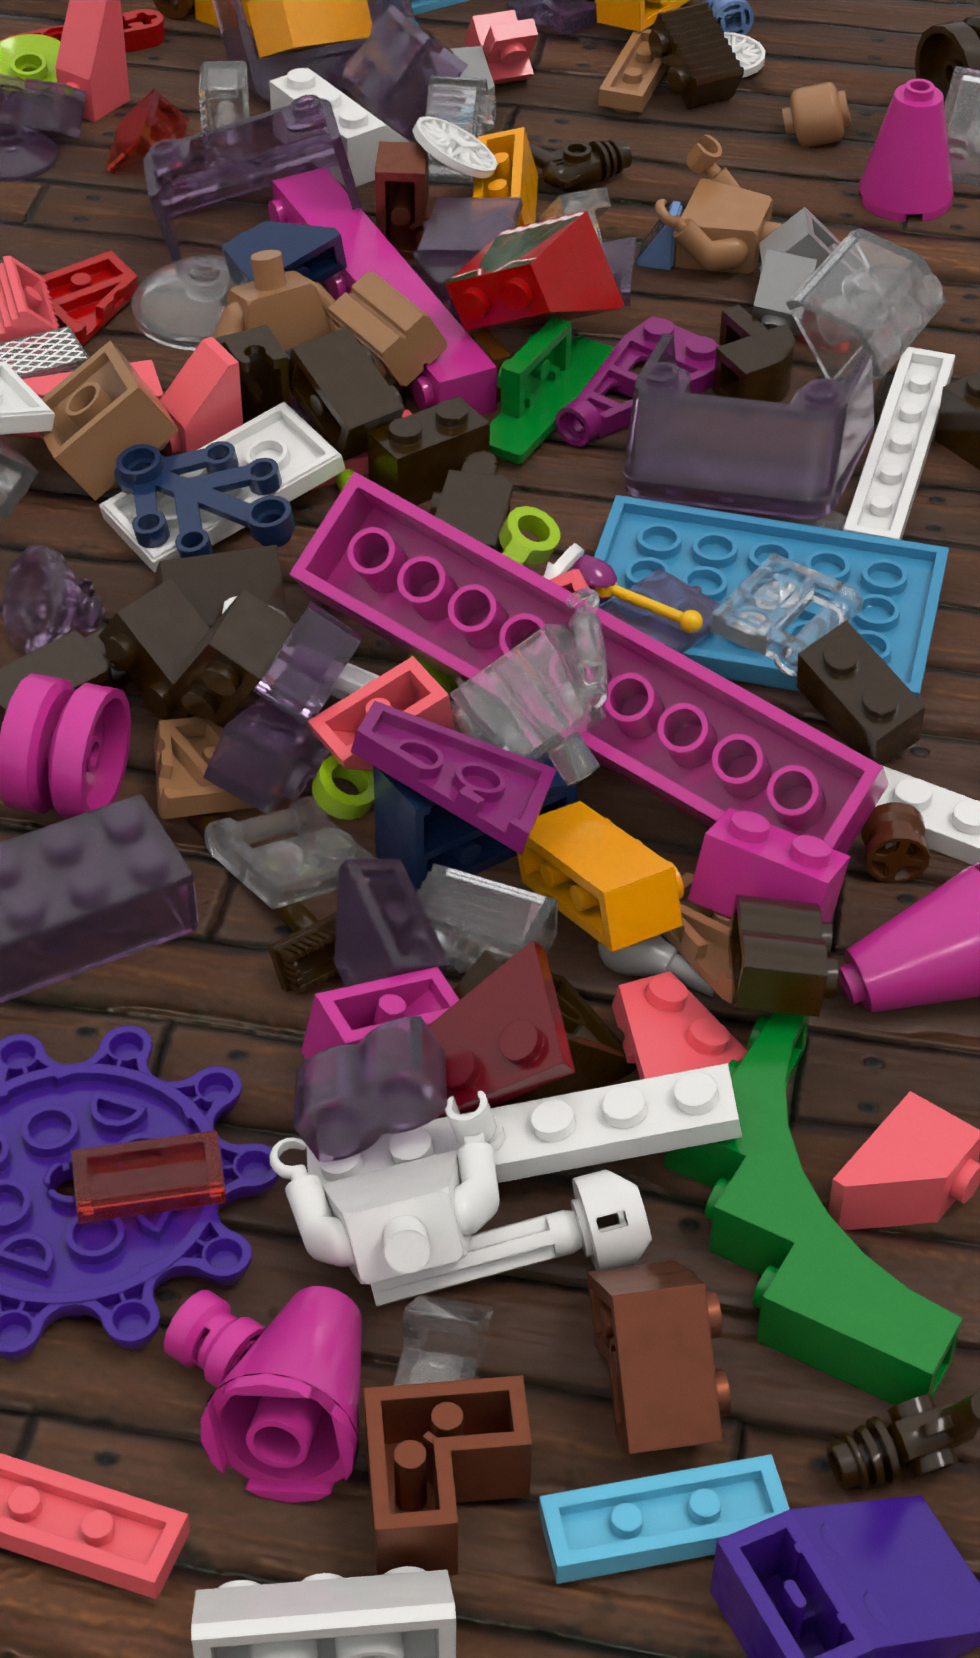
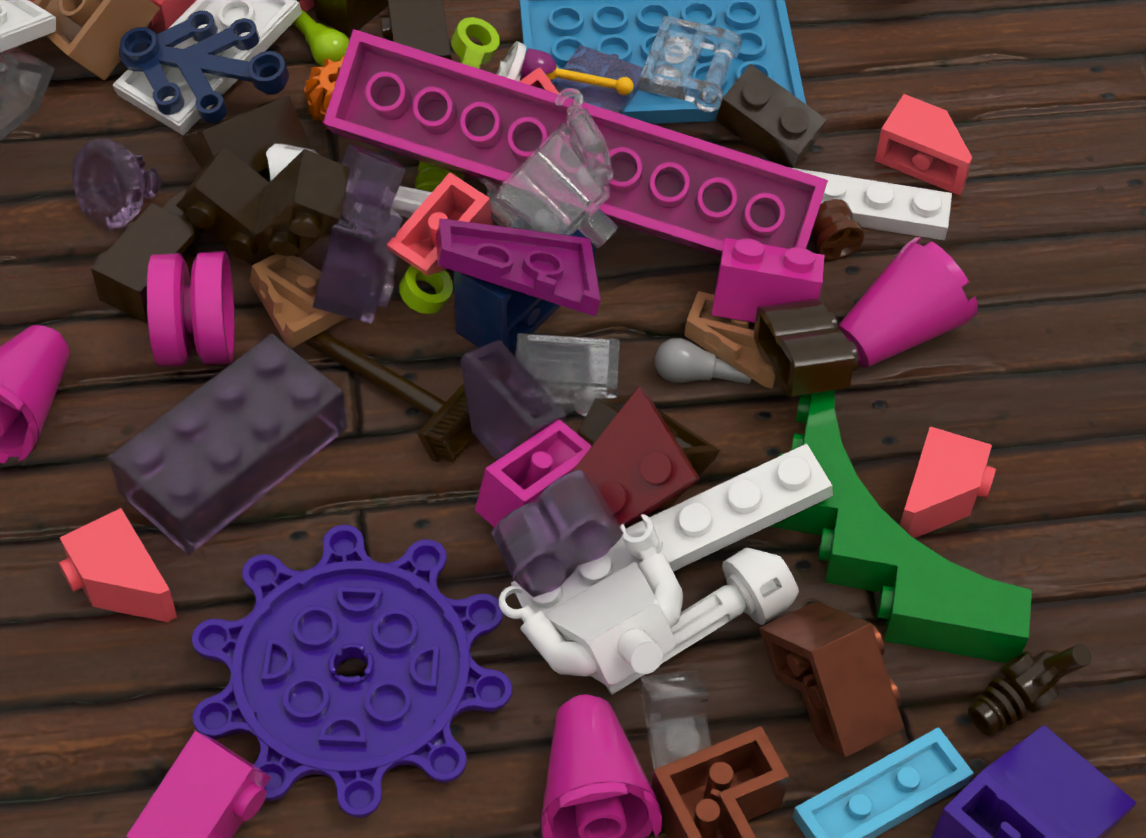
camera: 20 degrees left, 10 degrees up
clear red tile [71,1130,226,1224] -> none
dark pink wheel [163,1290,266,1388] -> none
clear plate [204,796,376,909] -> none
light orange brick [517,801,684,952] -> none
coral wing [612,971,748,1080] -> none

